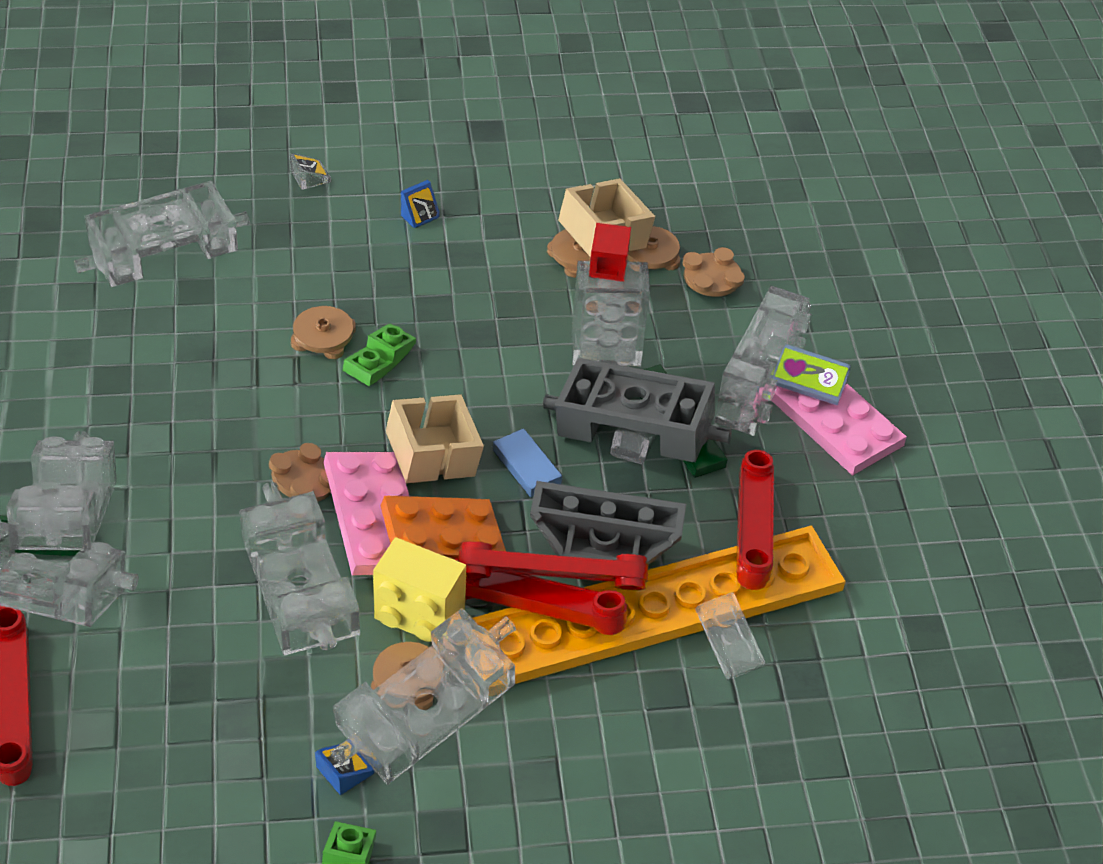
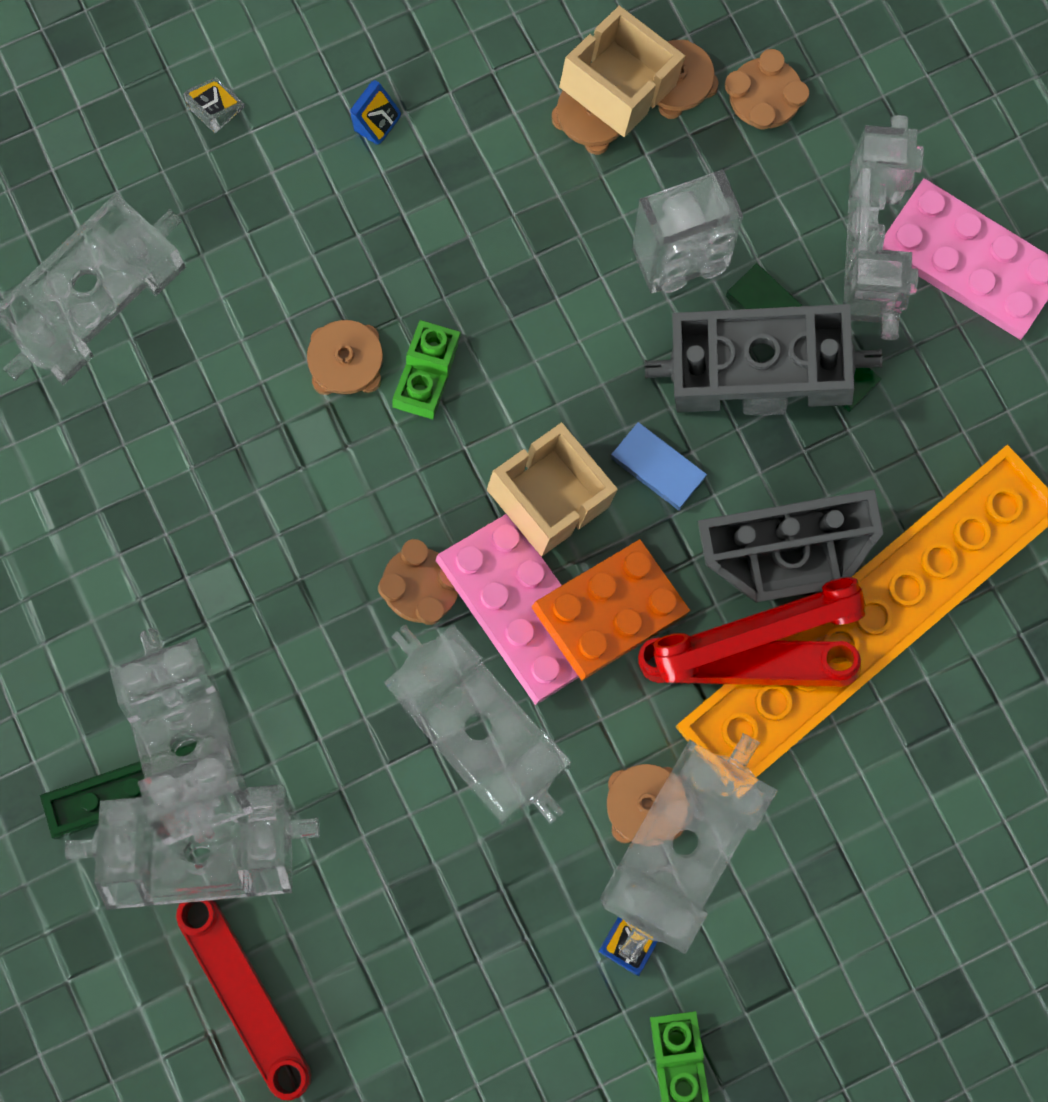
camera: 15 degrees left, 30 degrees up
light yellow brick [373,537,466,646] -> none
red brick [589,223,631,282] -> none
clear plate [695,592,766,681] -> none
red piece [736,450,774,590] -> none
slope [771,344,851,405] -> none

